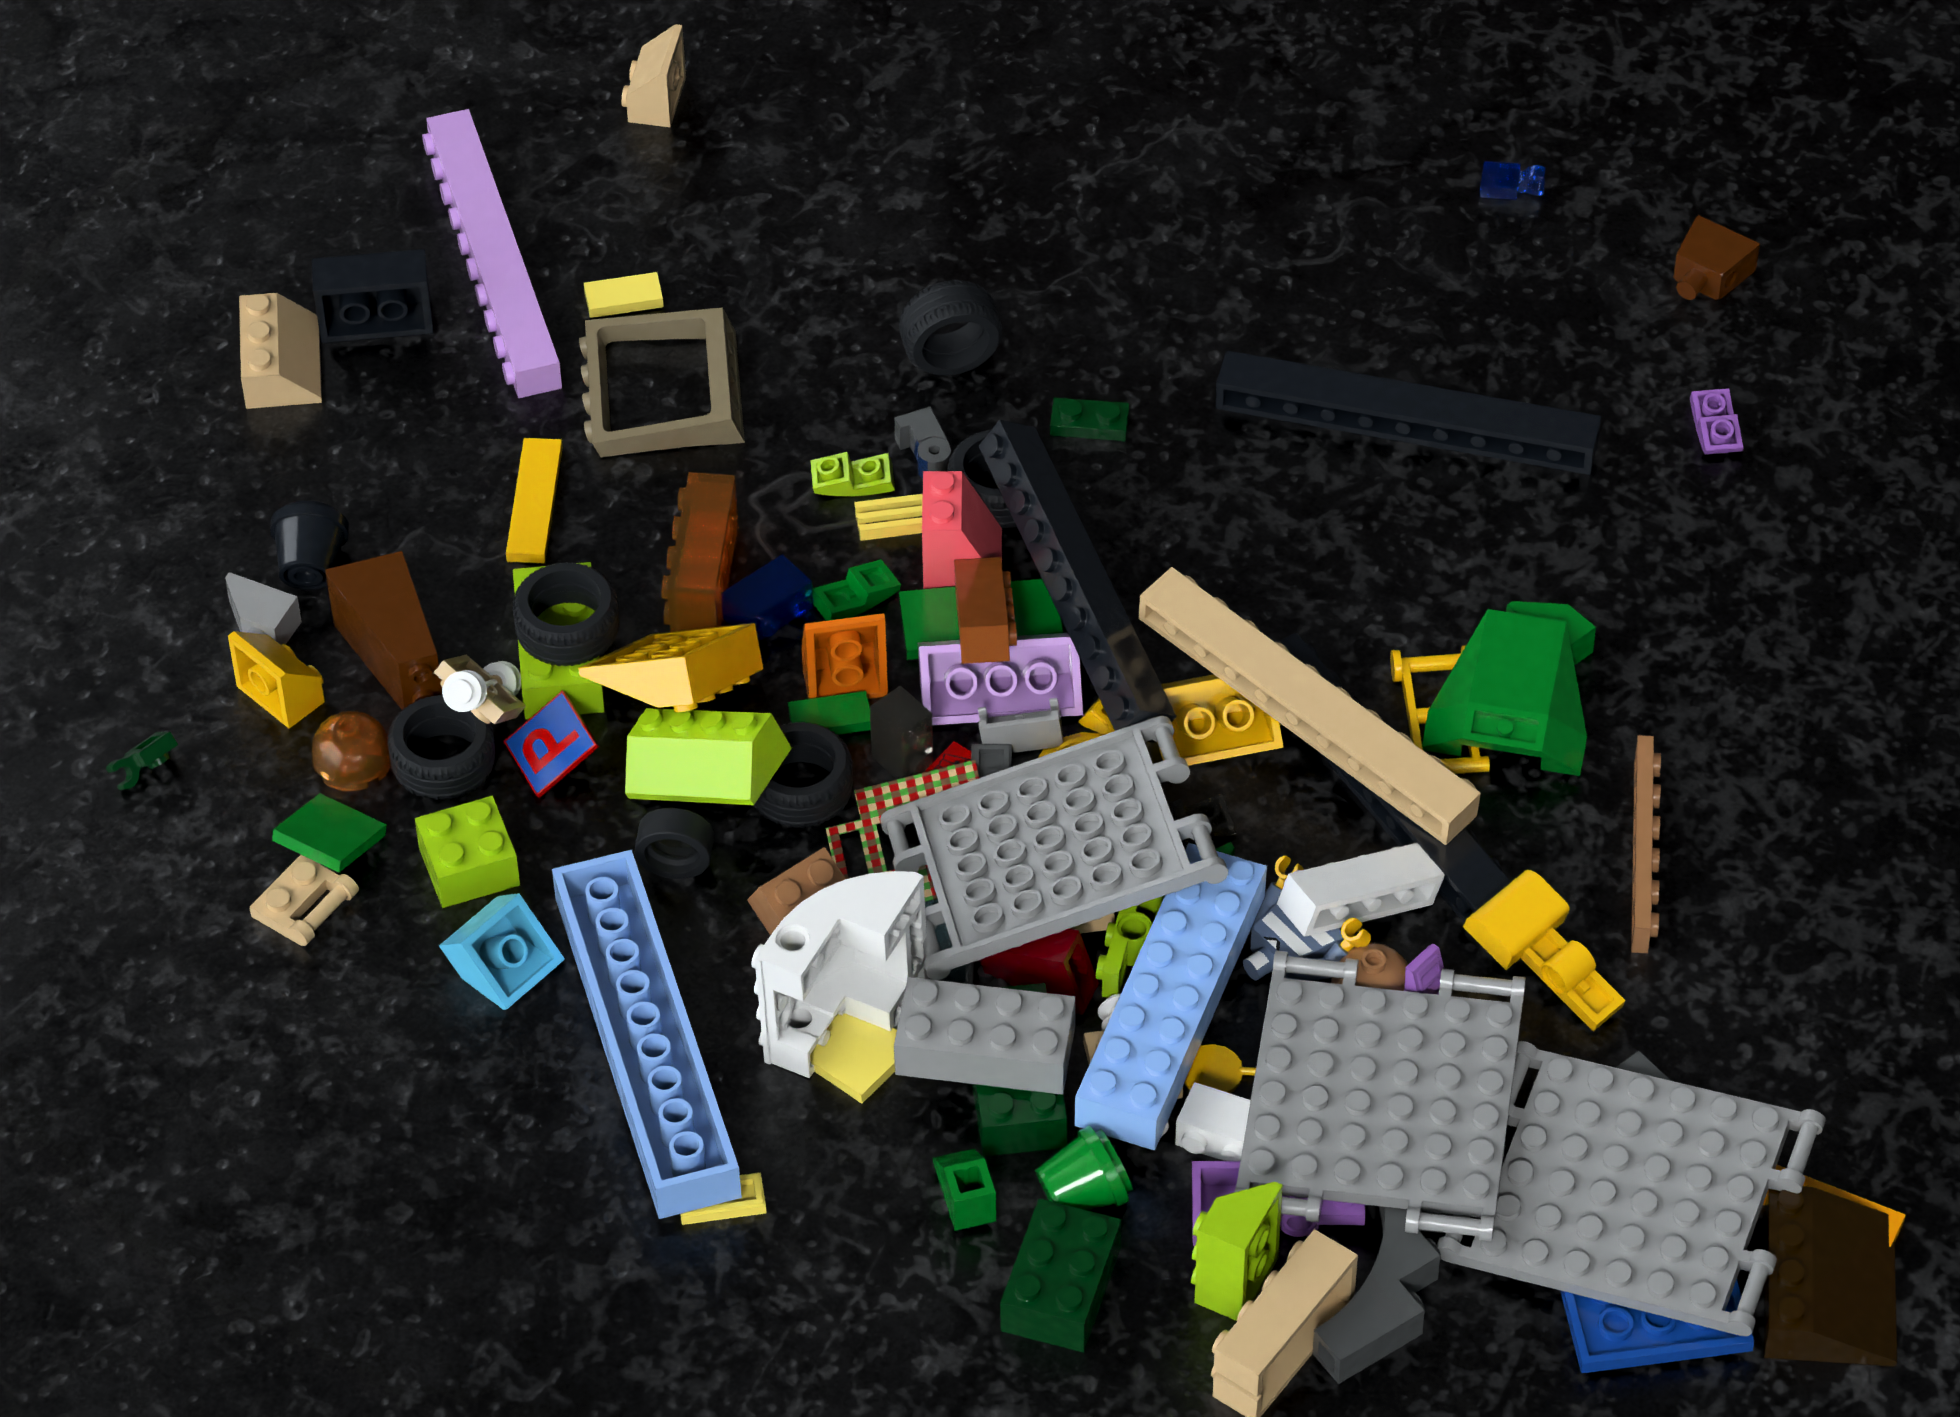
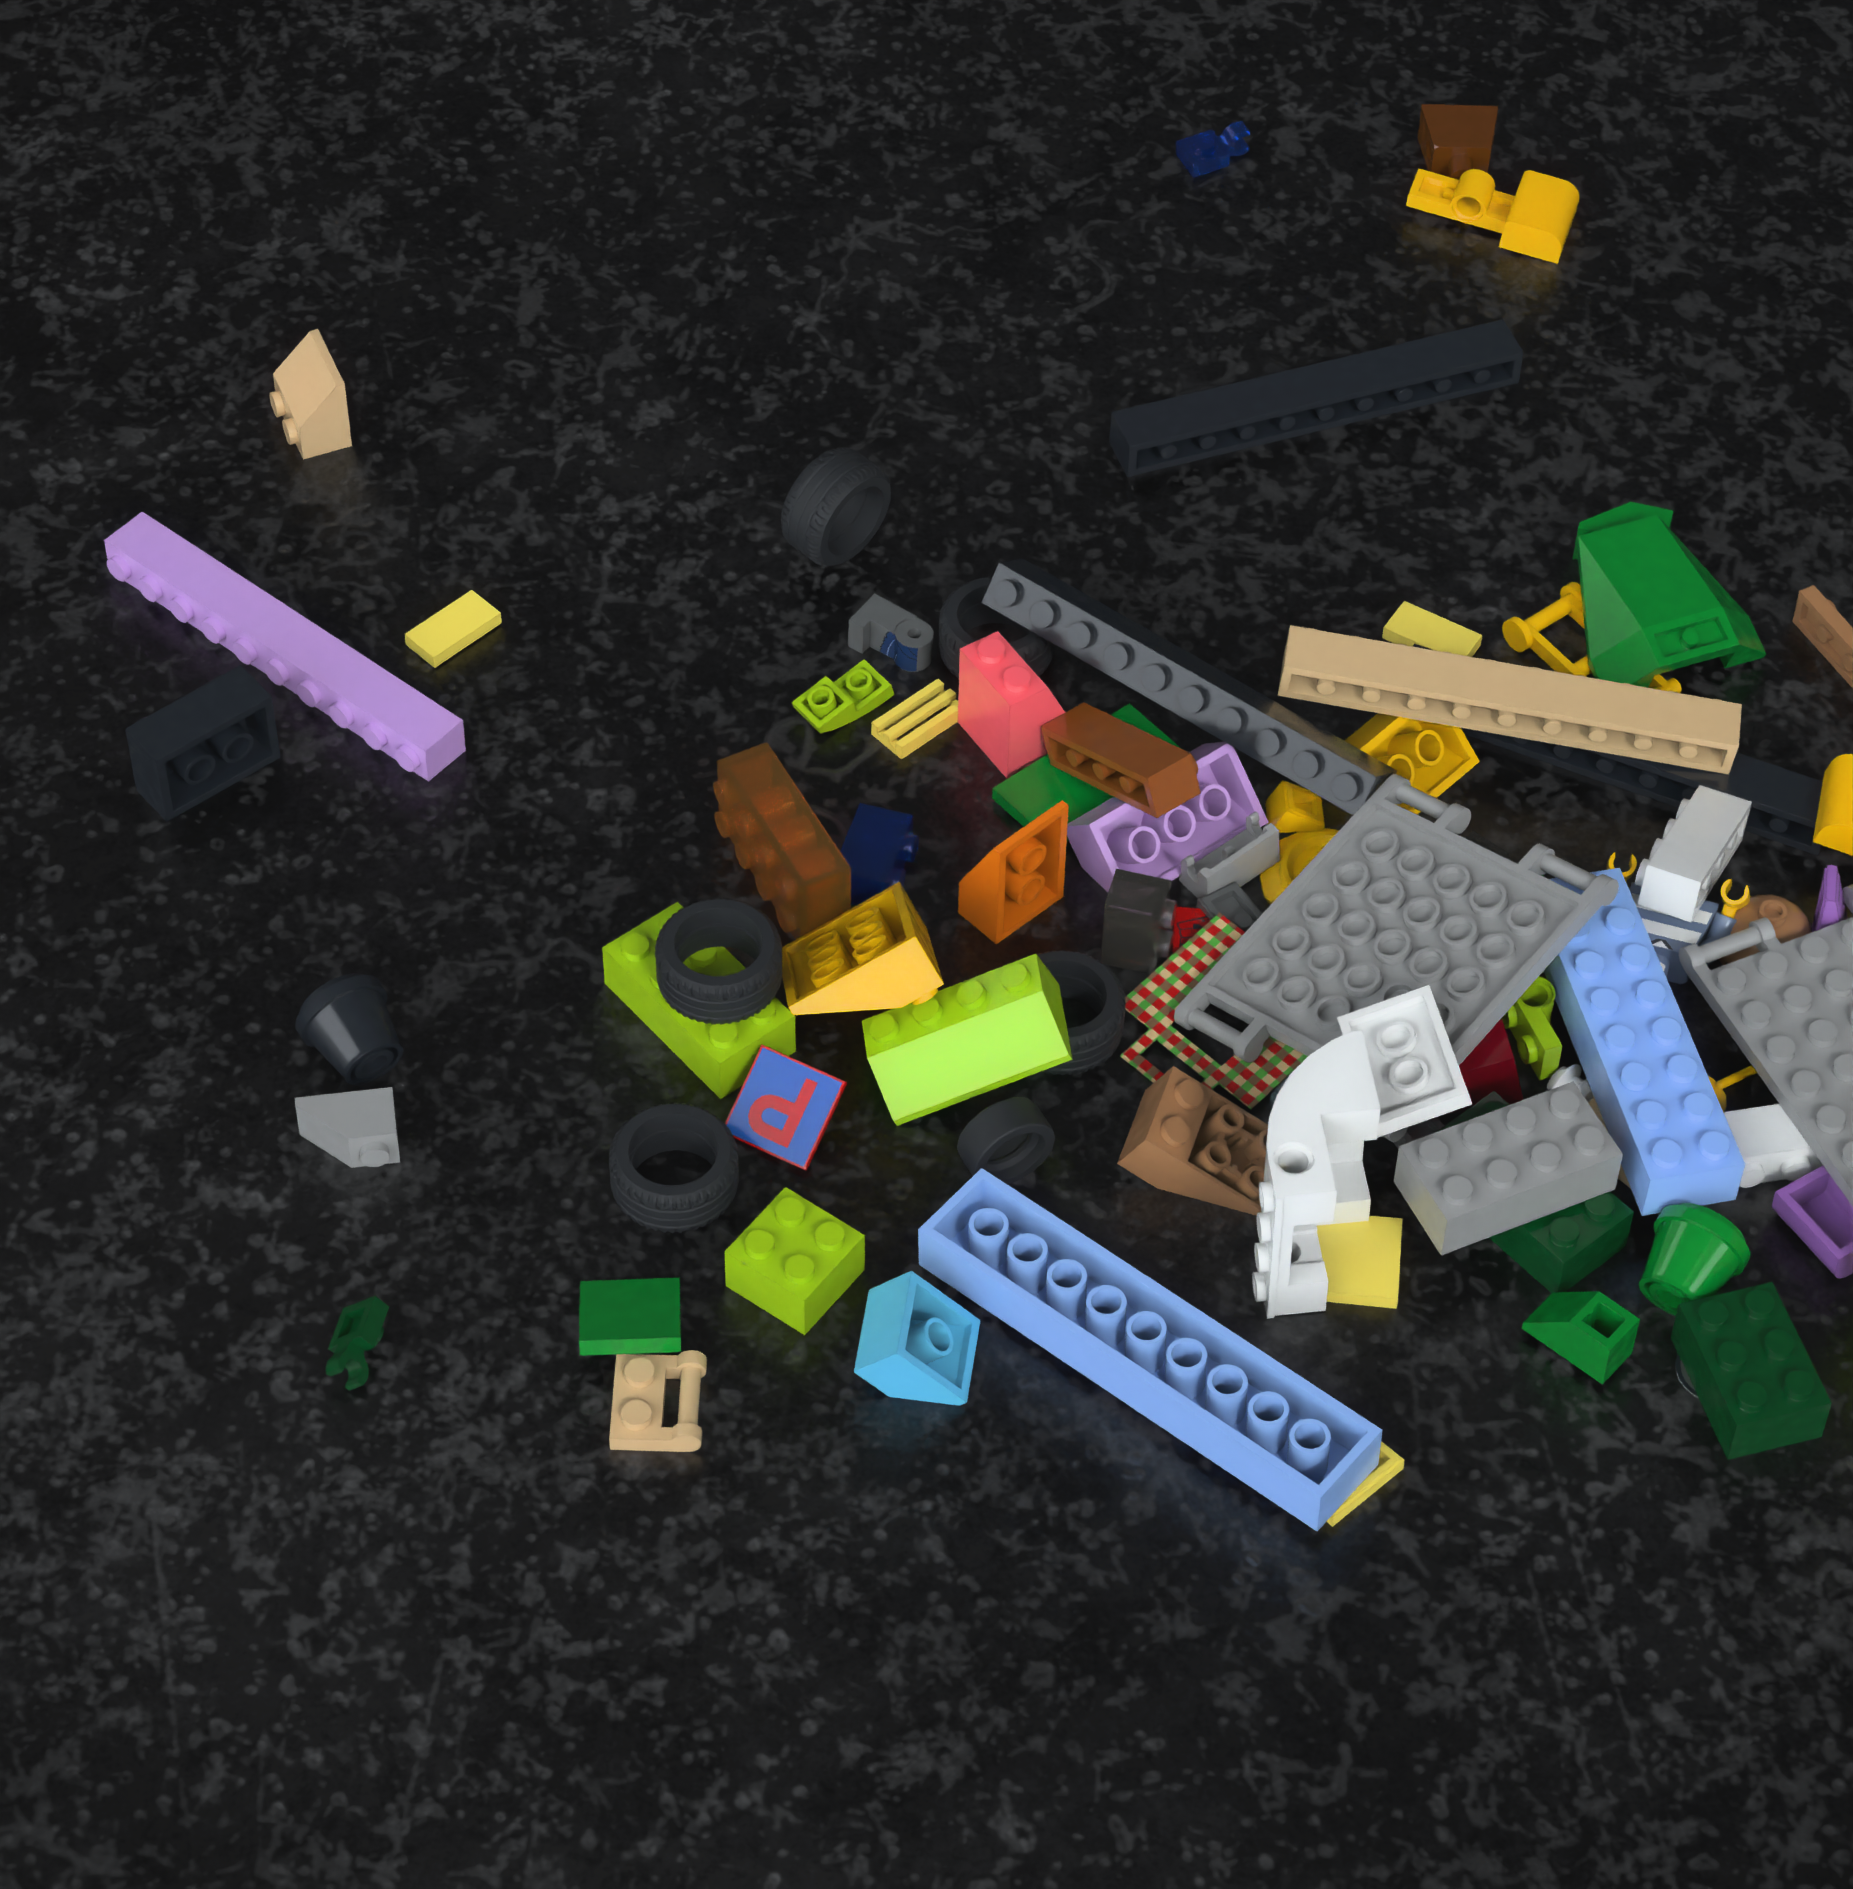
camera: 35 degrees left, 0 degrees up
yellow slope [228,631,325,729] -> none
tan slope [239,293,322,409] -> none
clear orange cylinder [312,710,391,791] -> none
reddish brown slope [325,551,443,710] -> none
plate [434,655,526,724] -> none
yellow tile [506,438,563,563] -> none
dark tan windscreen [579,307,745,457] -> none
green tile [788,691,873,735] -> none
green slope [810,559,901,621] -> none
dark green plate [1050,397,1129,441] -> none
medium lavender slope [1690,388,1743,454] -> none
none -> white plate [1337,985,1472,1137]
none -> light yellow tile [1382,601,1482,657]
none -> yellow plate [1406,169,1580,264]

